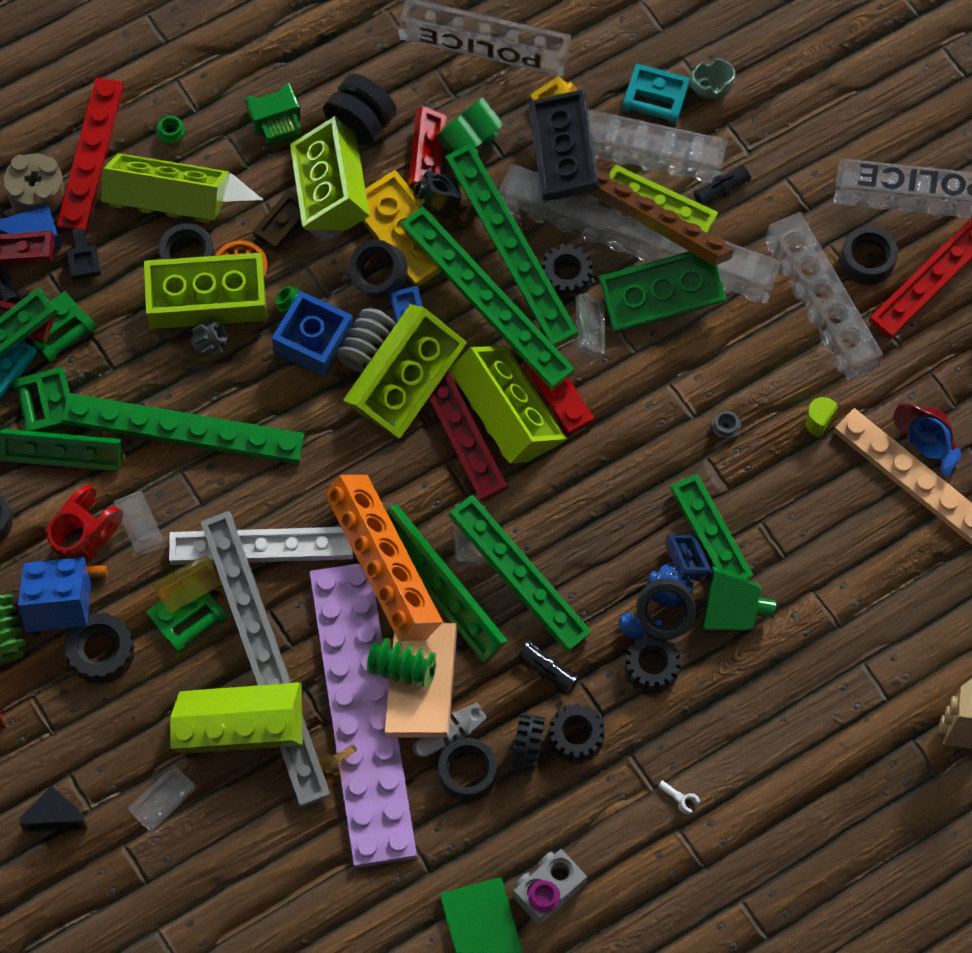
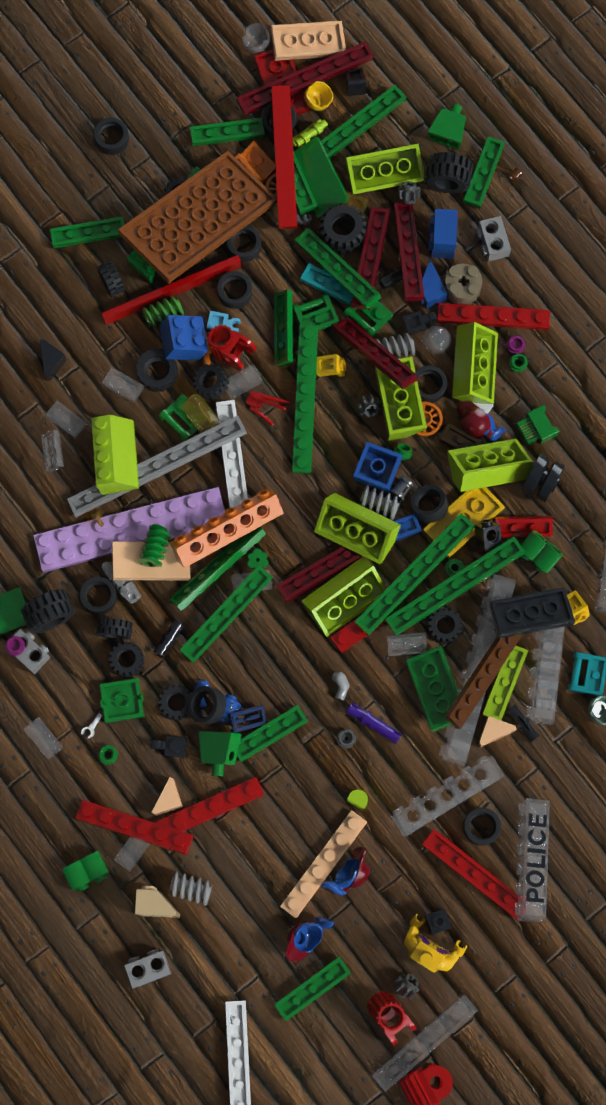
camera: 85 degrees right, 10 degrees up
none -> black tyre [21,589,75,633]
none -> clear plate [24,717,64,760]
none -> clear plate [41,430,64,472]
none -> green brick [62,851,110,892]
none -> red plate [76,800,193,855]
none -> green plate [98,745,118,765]
none -> green plate [100,678,144,723]
none -> clear plate [102,367,144,403]
none -> clear plate [114,837,150,871]
none -> black plate [151,736,186,758]
none -> light nougat slope [152,777,183,816]
none -> red plate [154,777,264,832]
none -> light grey piece [169,871,213,906]
none -> black tyre [193,363,229,400]
none -> medium azure plate [206,311,241,333]
none -> red plant [246,390,290,426]
none -> green plant [248,549,269,568]
none -> yellow bracket [316,354,346,377]
none -> light grey arm [332,672,350,701]
none -> dark red plate [333,317,418,389]
none -> dark purple pin [346,702,402,744]
none -> light grey piece [375,333,415,359]
none -> dark grey bush [389,476,414,501]
none -> clear hair [422,326,452,354]
none -> green plate [445,559,464,577]
none -> dark red hair [457,401,506,441]
none -> light nougat slope [478,716,517,748]
none -> magenta plate [506,336,525,354]

